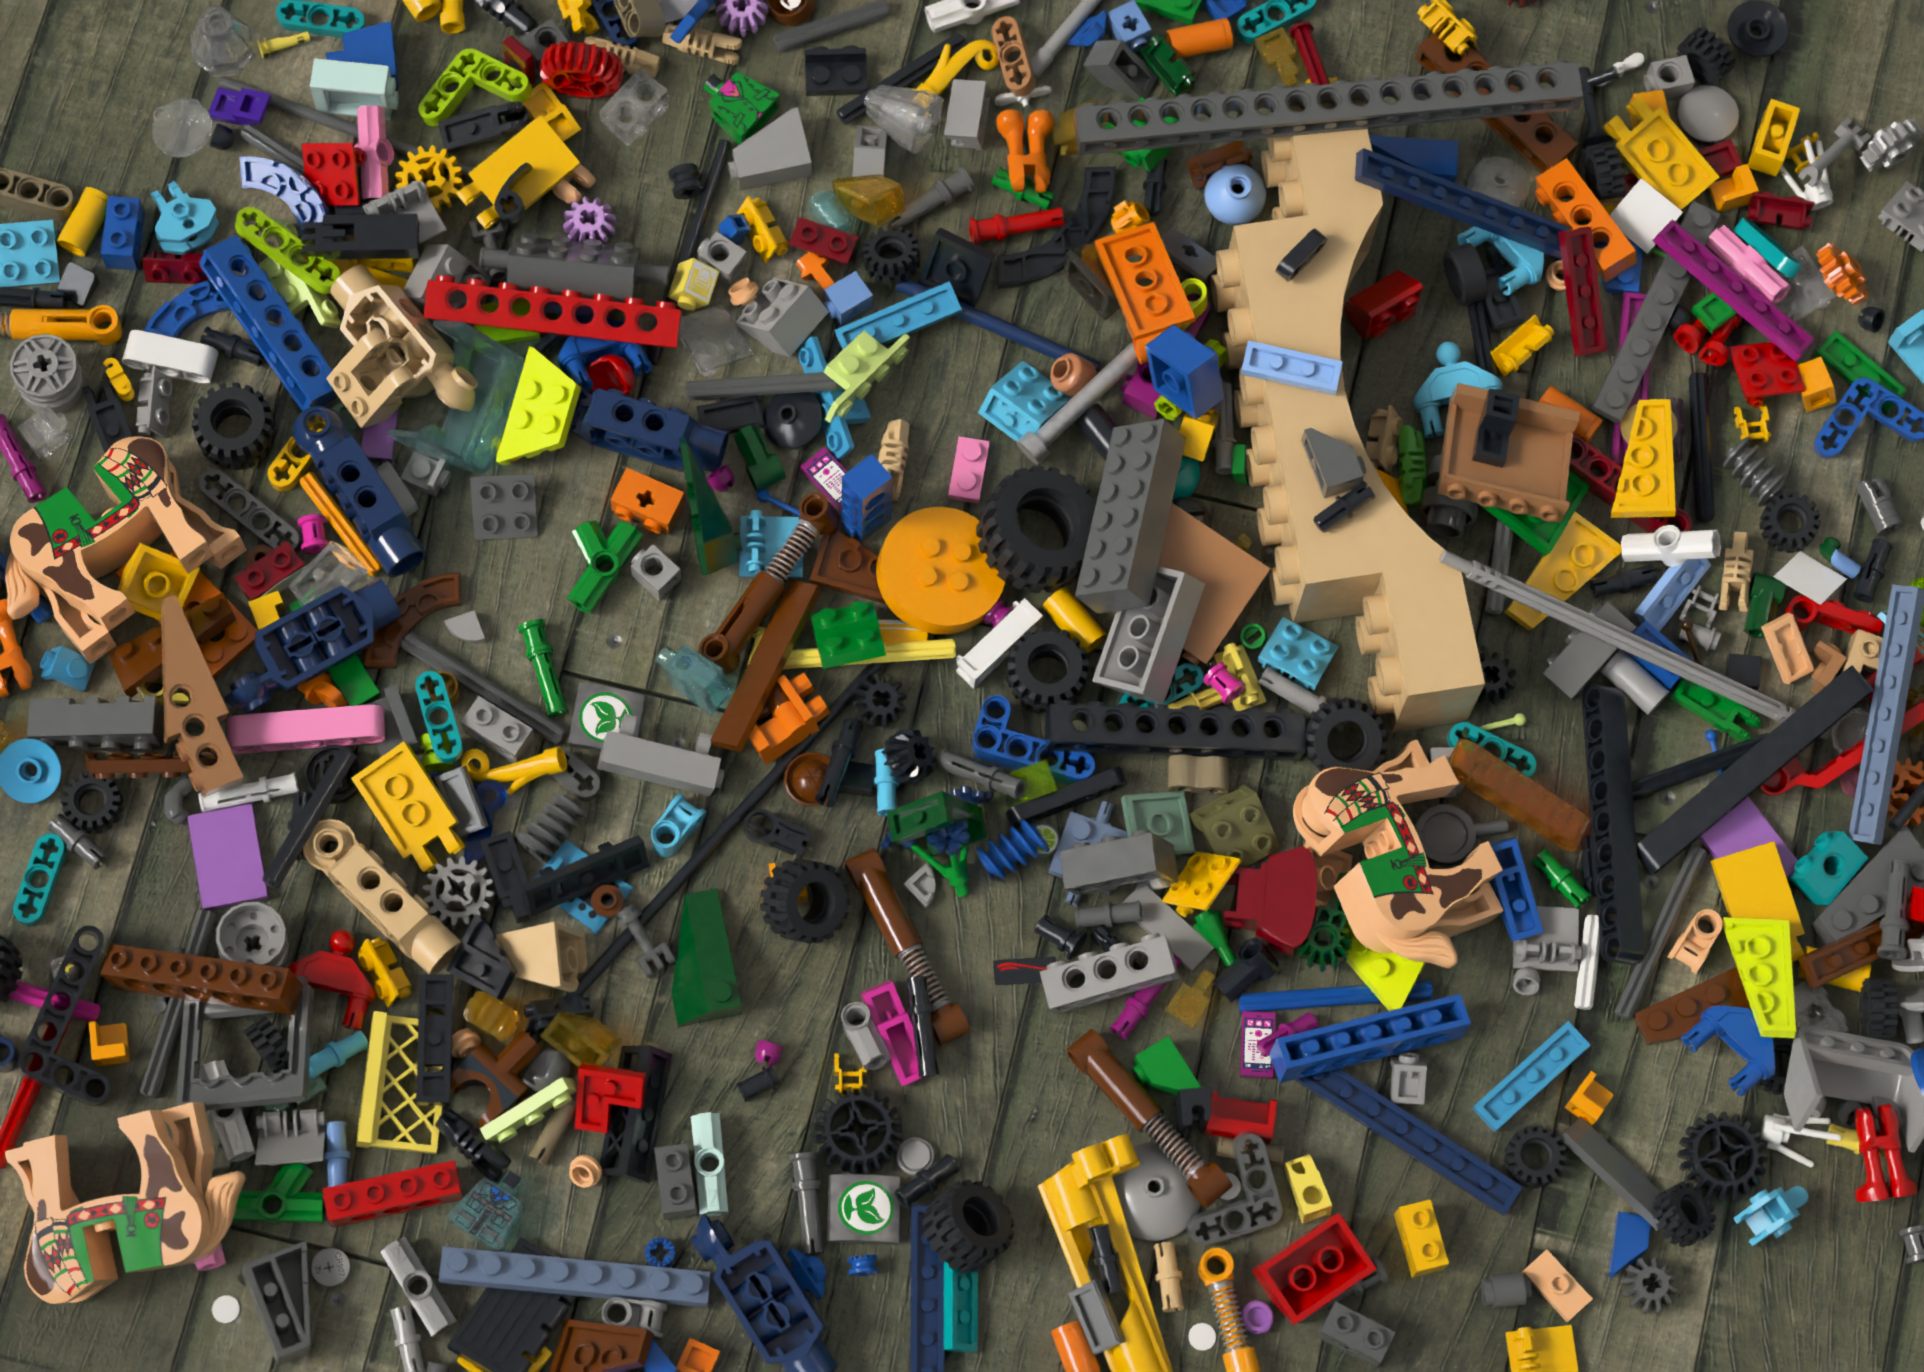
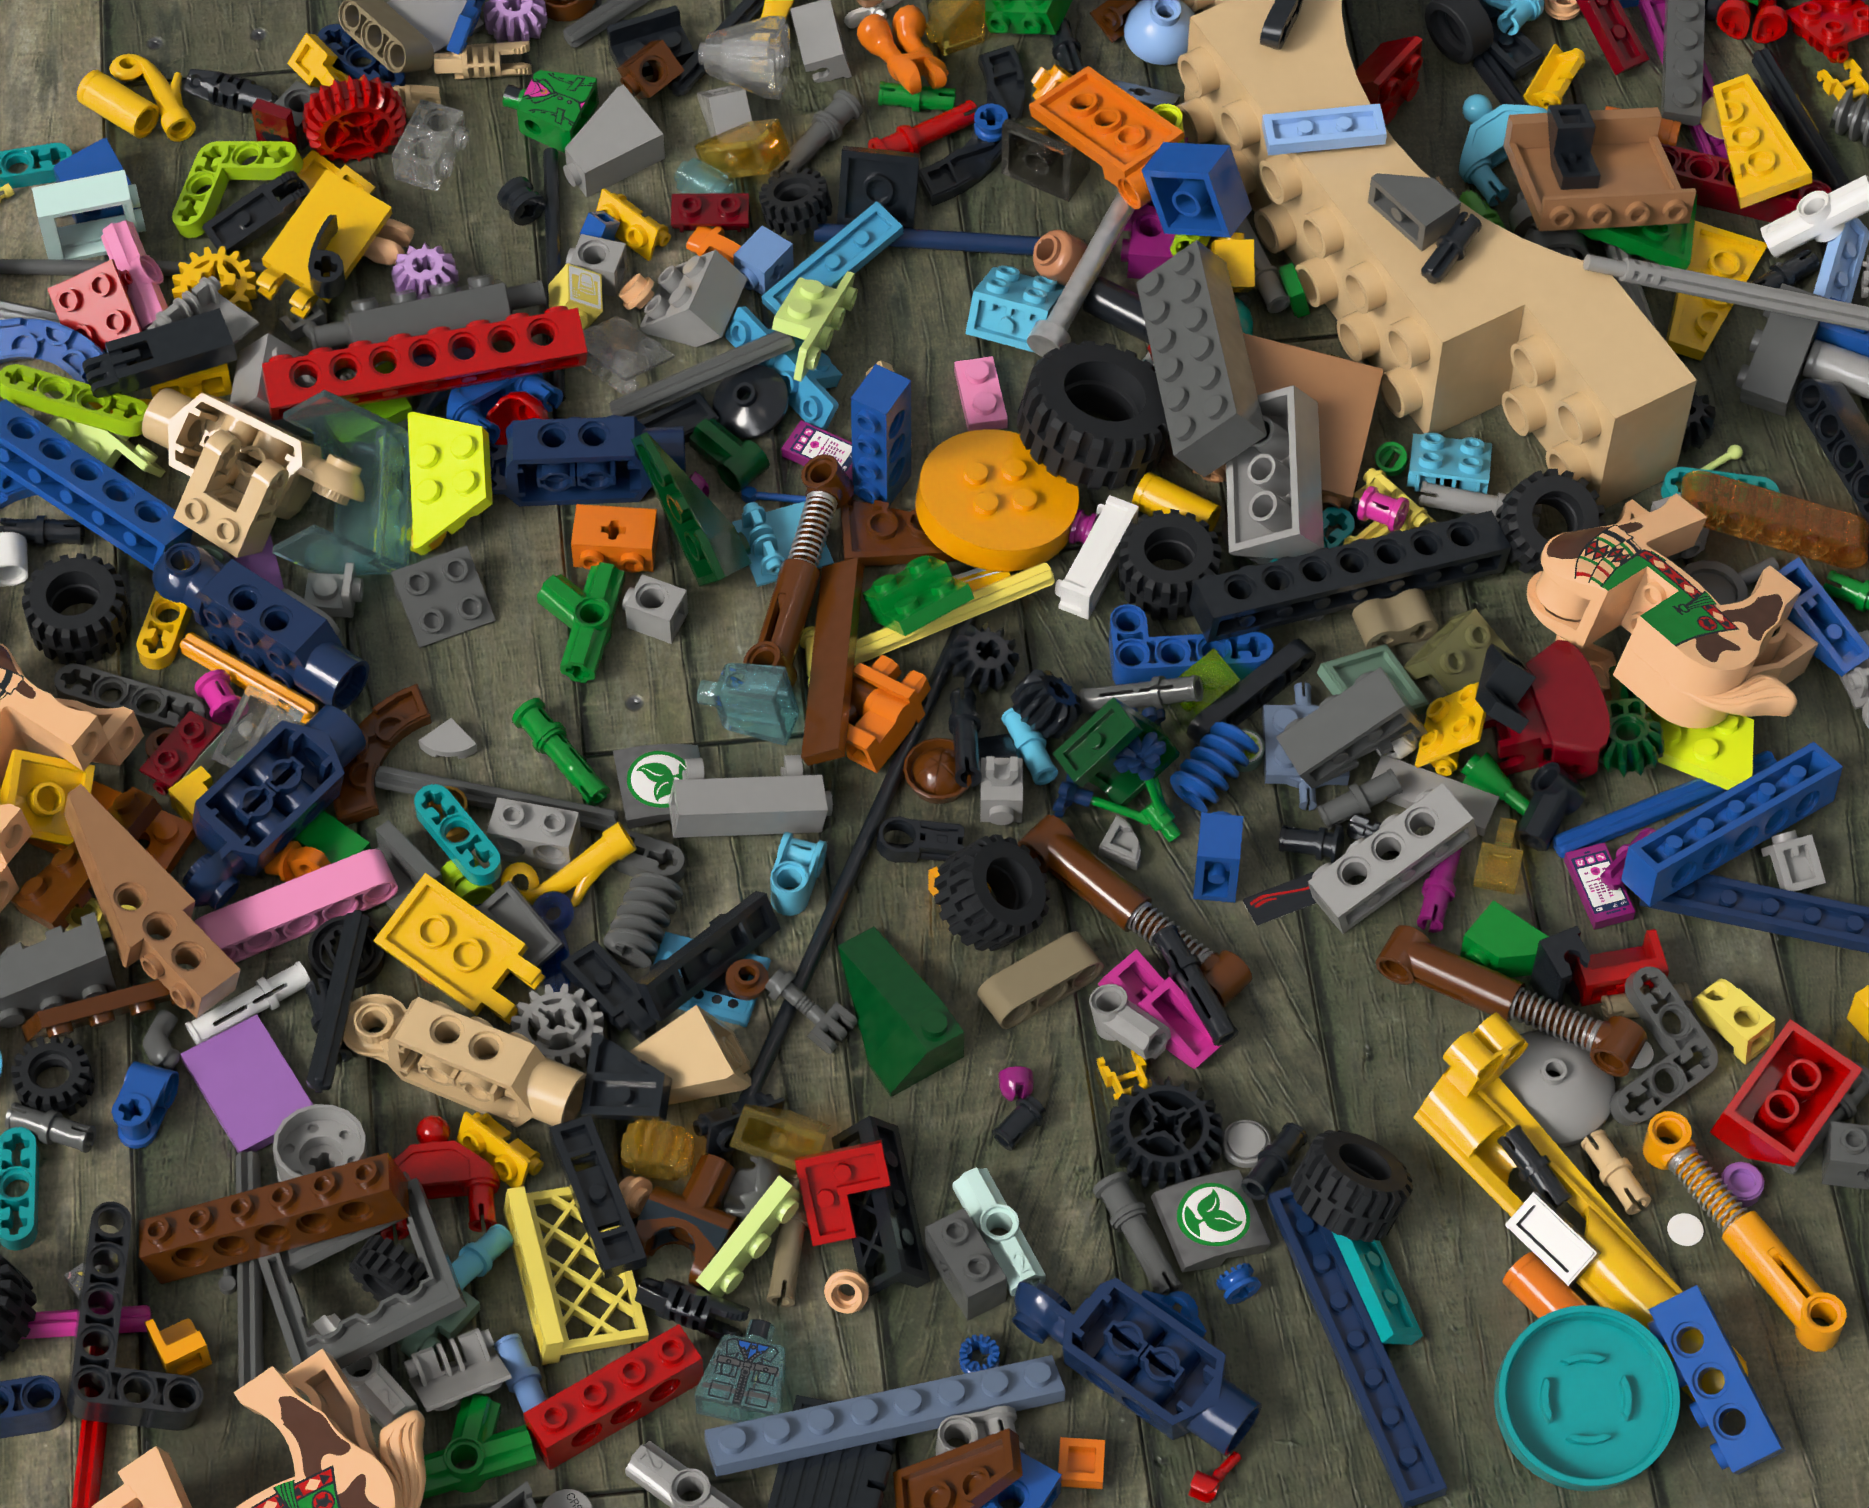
camera: 15 degrees left, 15 degrees down
none -> blue piece [111,1061,179,1149]
none -> reddish brown brick [616,40,685,99]
none -> blue bush [974,103,1008,142]
none -> dark tan beam [977,931,1104,1029]
none -> light grey brick [980,756,1023,825]
none -> blue brick [1193,811,1244,903]
none -> black slope [1475,643,1536,734]

